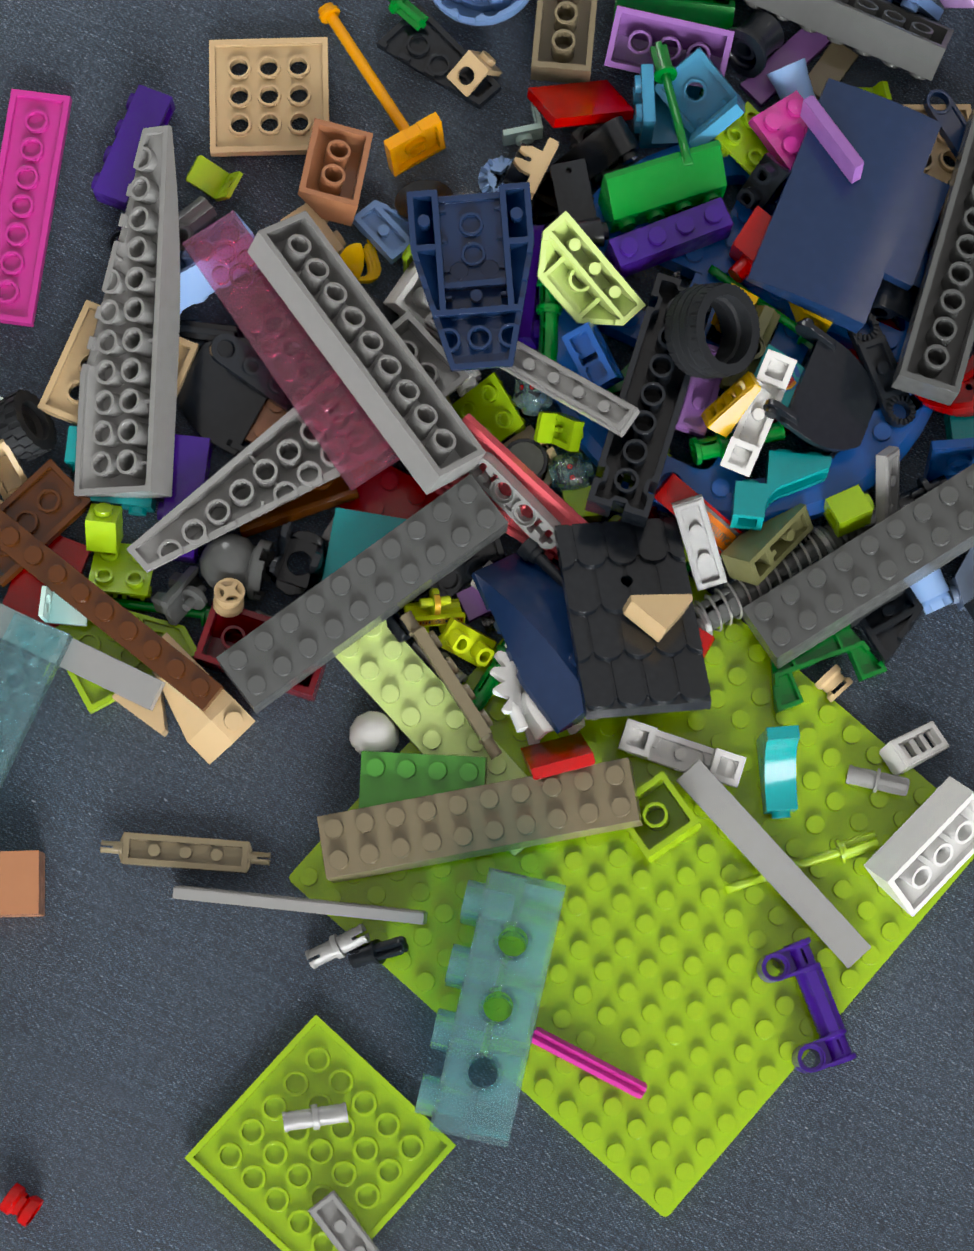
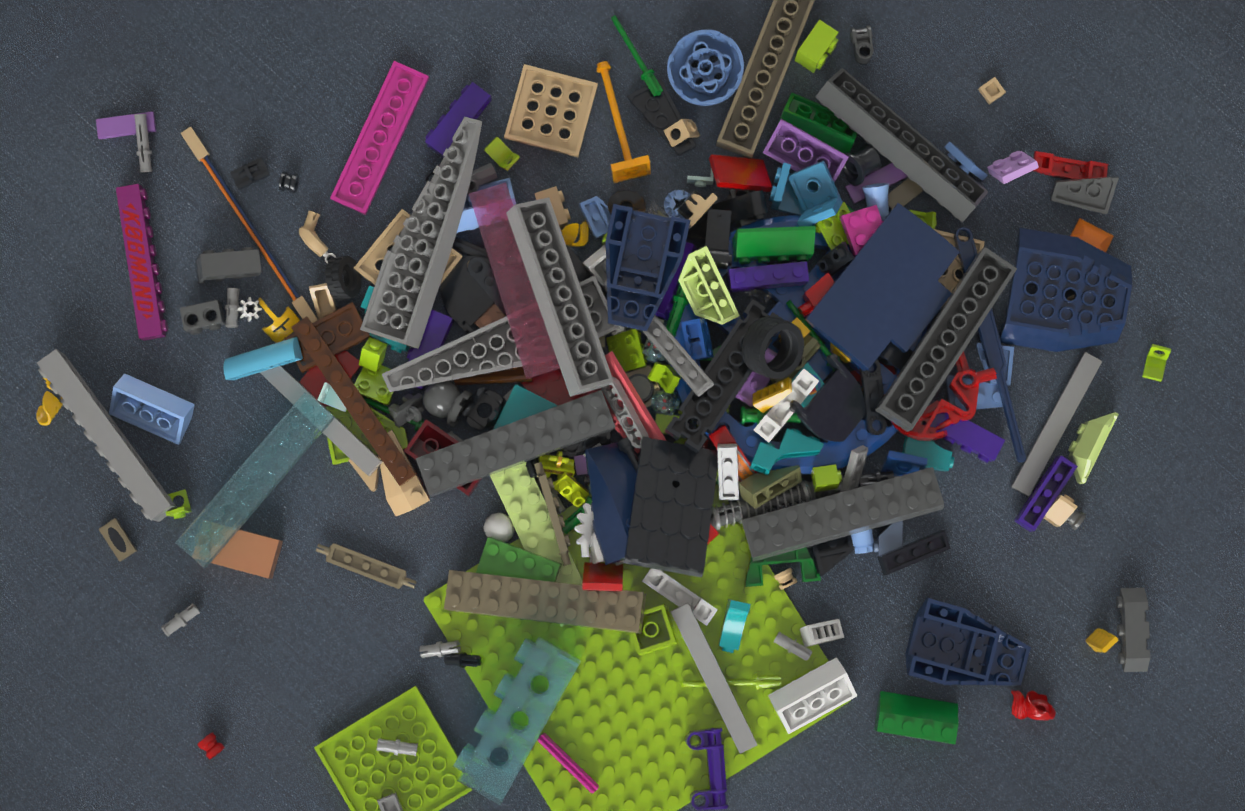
camera: 20 degrees right, 5 degrees up
light grey tile [172,885,428,925] -> none
tan wheel [213,578,245,618] -> none
nougat slope [298,118,373,227] -> none
tan slope [622,594,693,642] -> none
green piece [650,41,693,166] -> none
medium lavender tile [800,95,864,184] -> none

